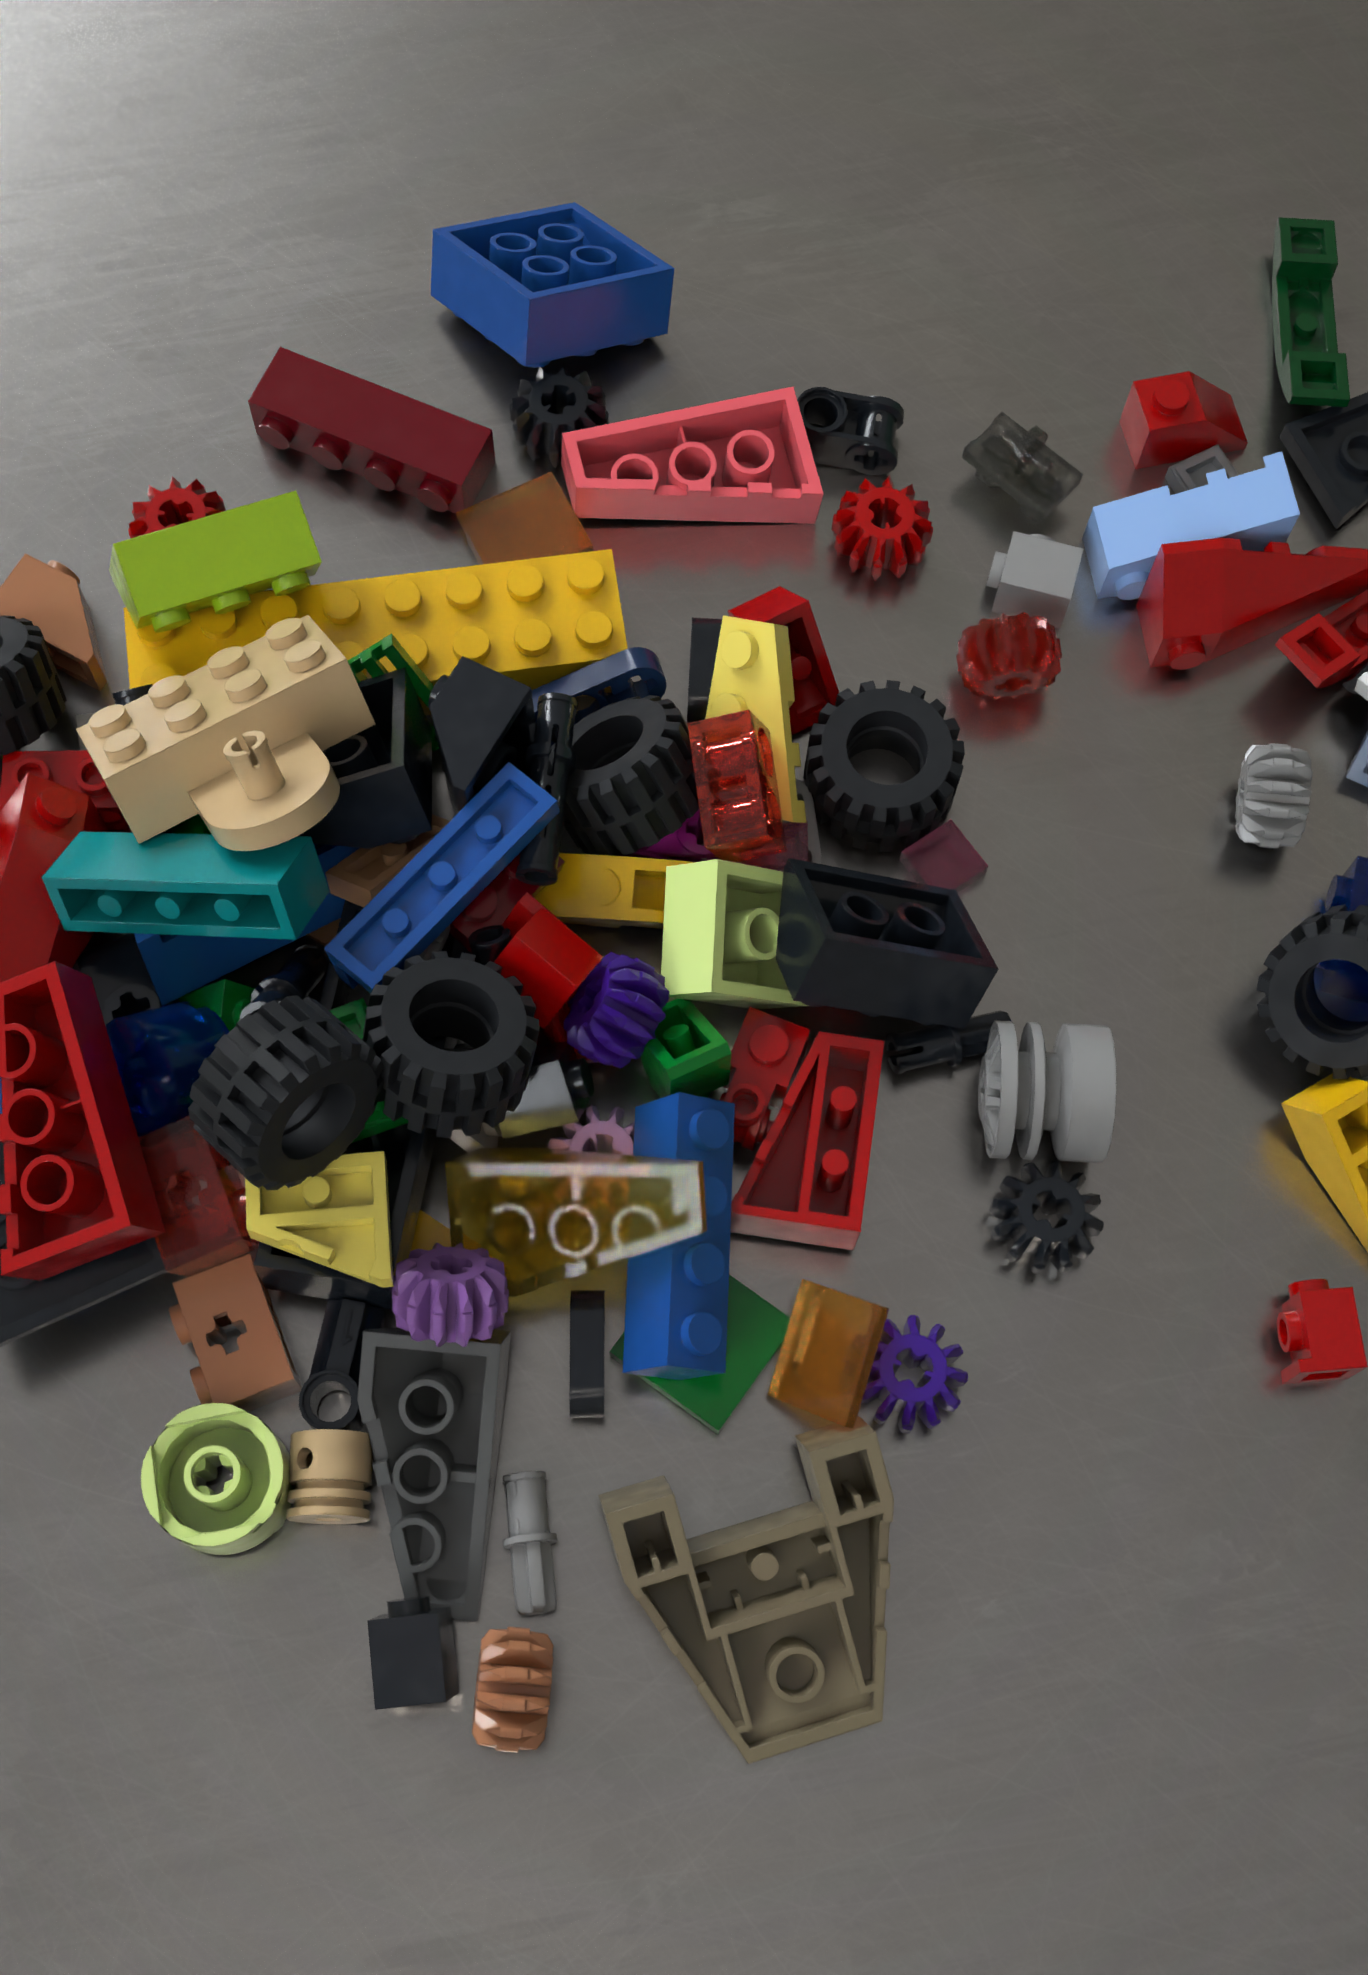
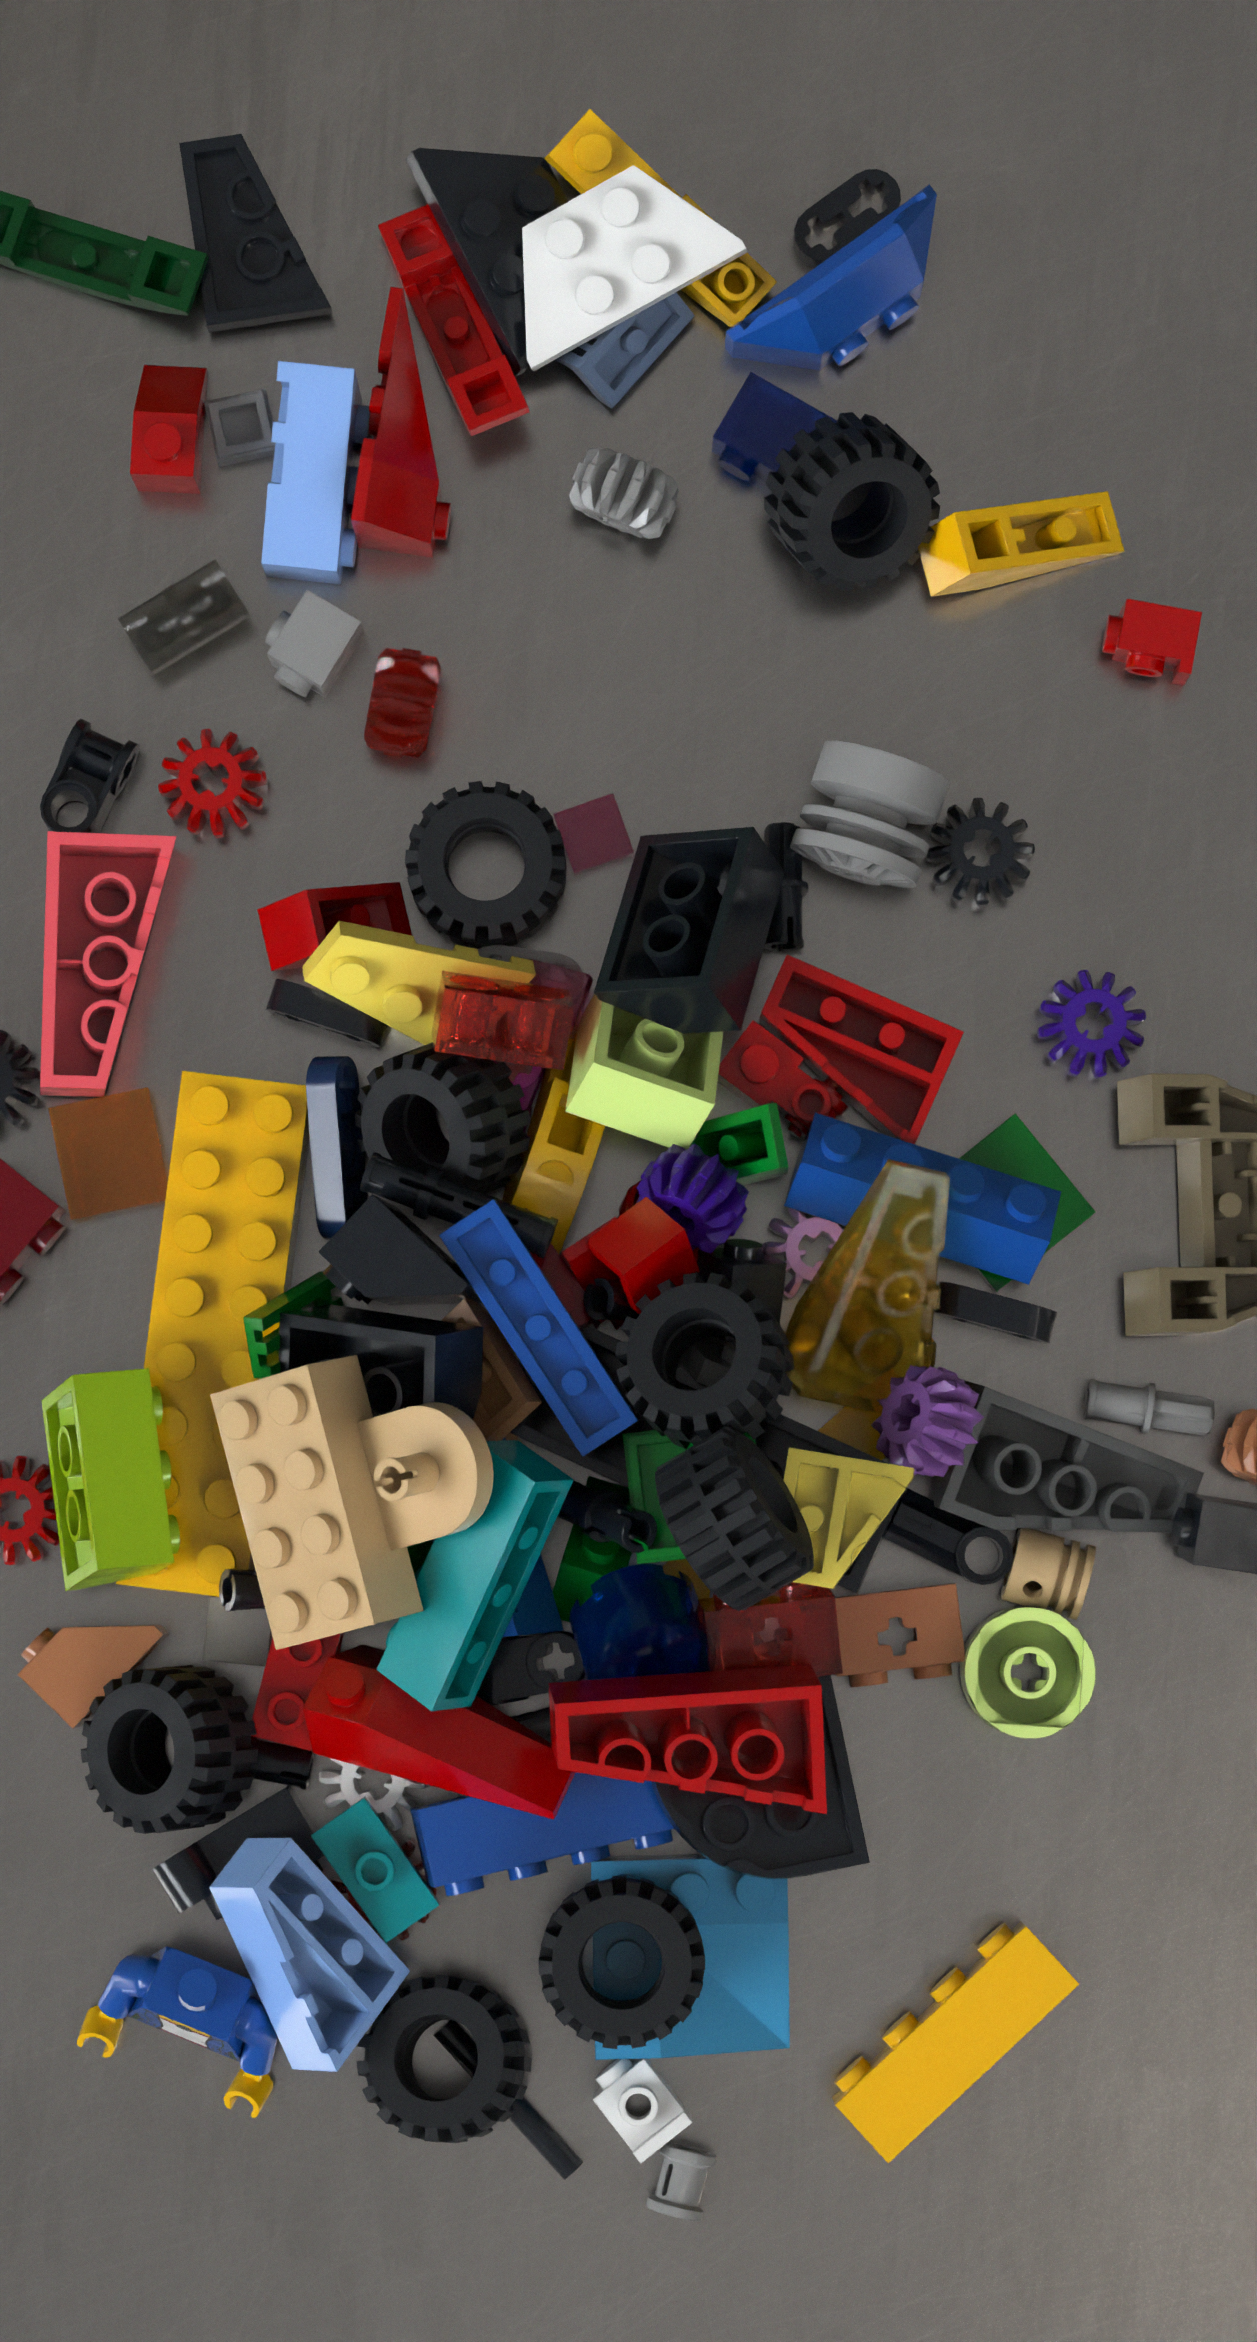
camera: 70 degrees left, 15 degrees up
clear orange piece [767,1279,889,1429] -> none

